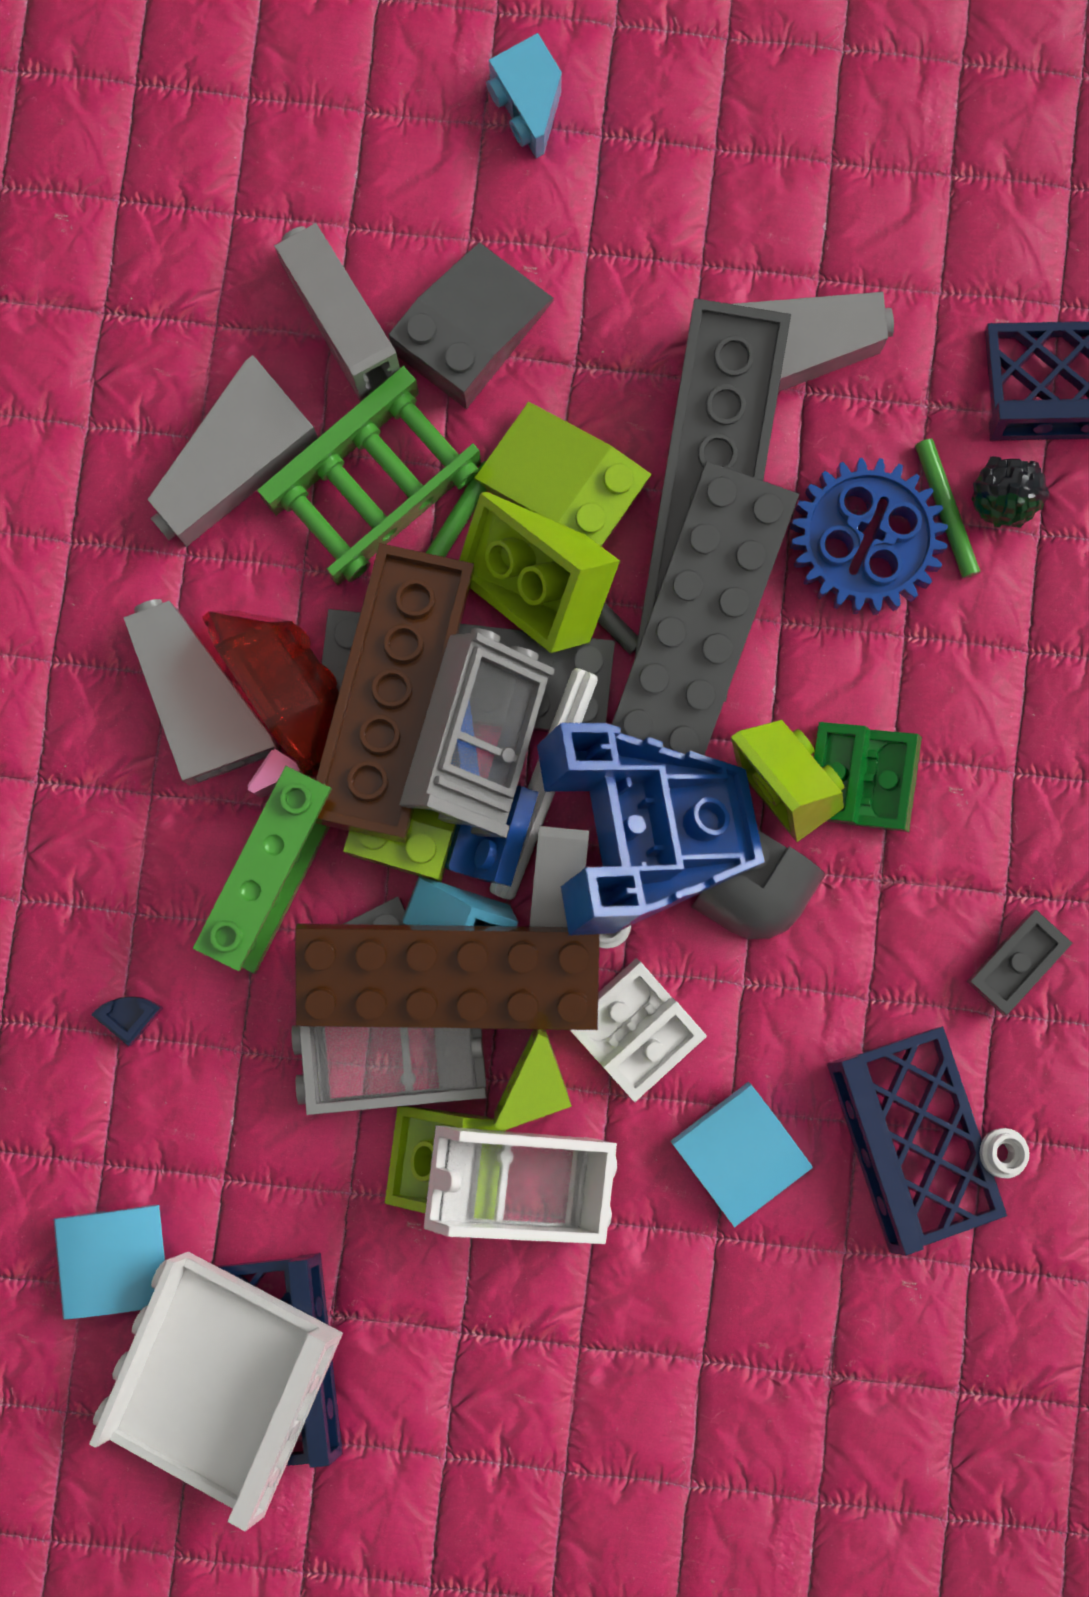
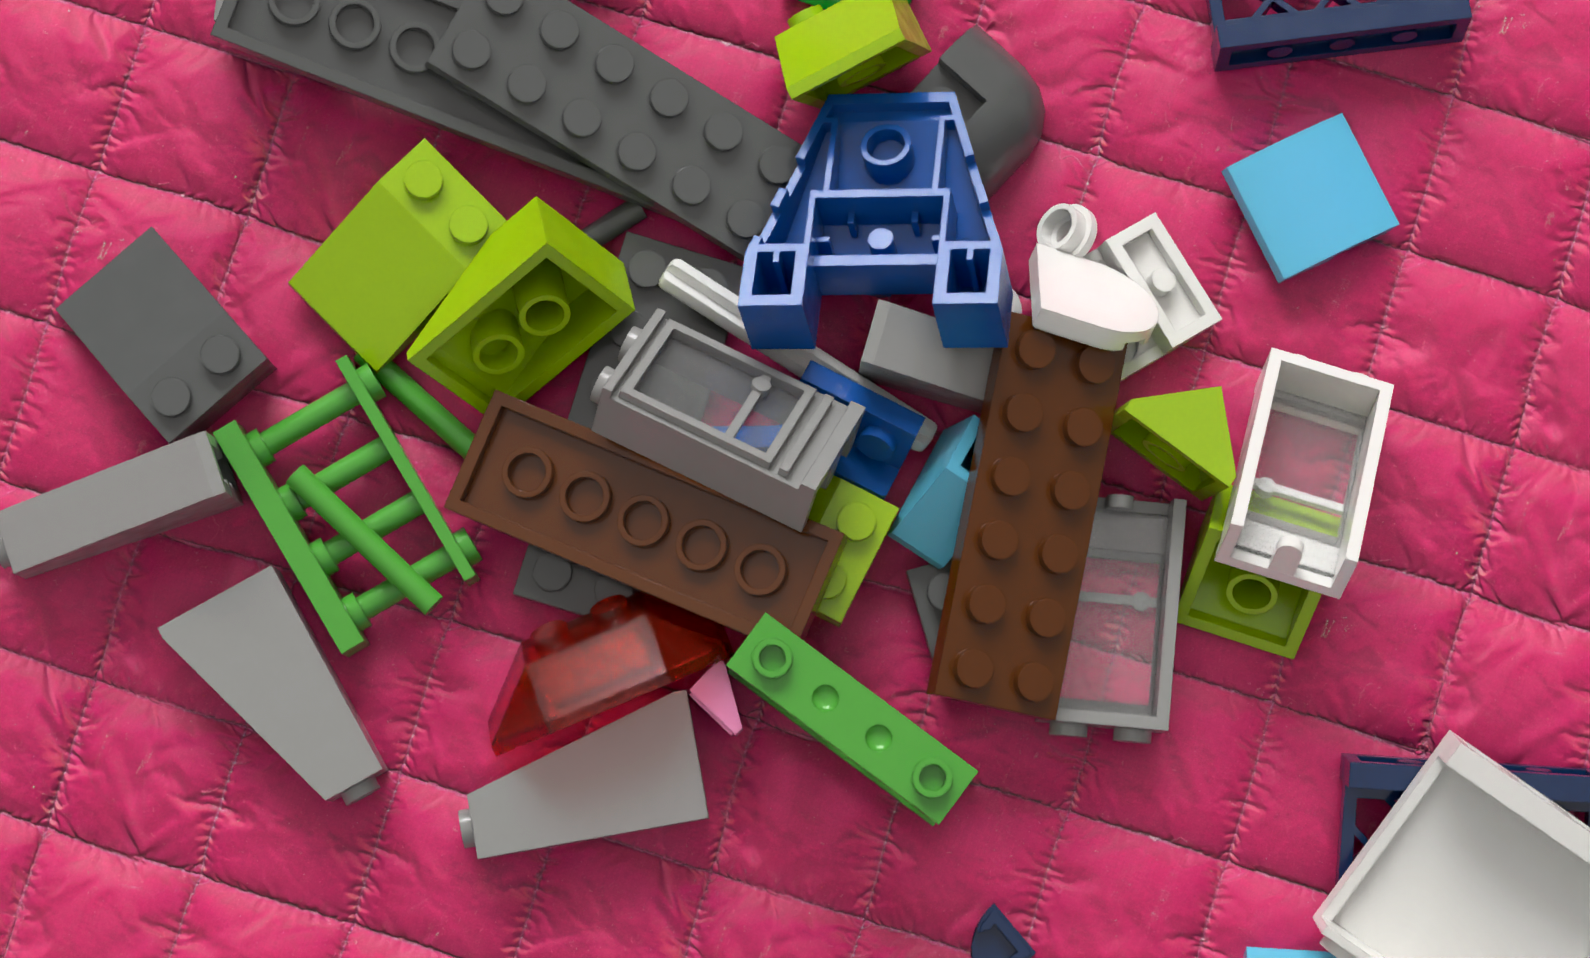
camera: 85 degrees left, 0 degrees up
none -> bright green bar [286,465,443,616]
none -> white tile [1029,243,1159,351]
none -> white plate [1036,203,1097,258]

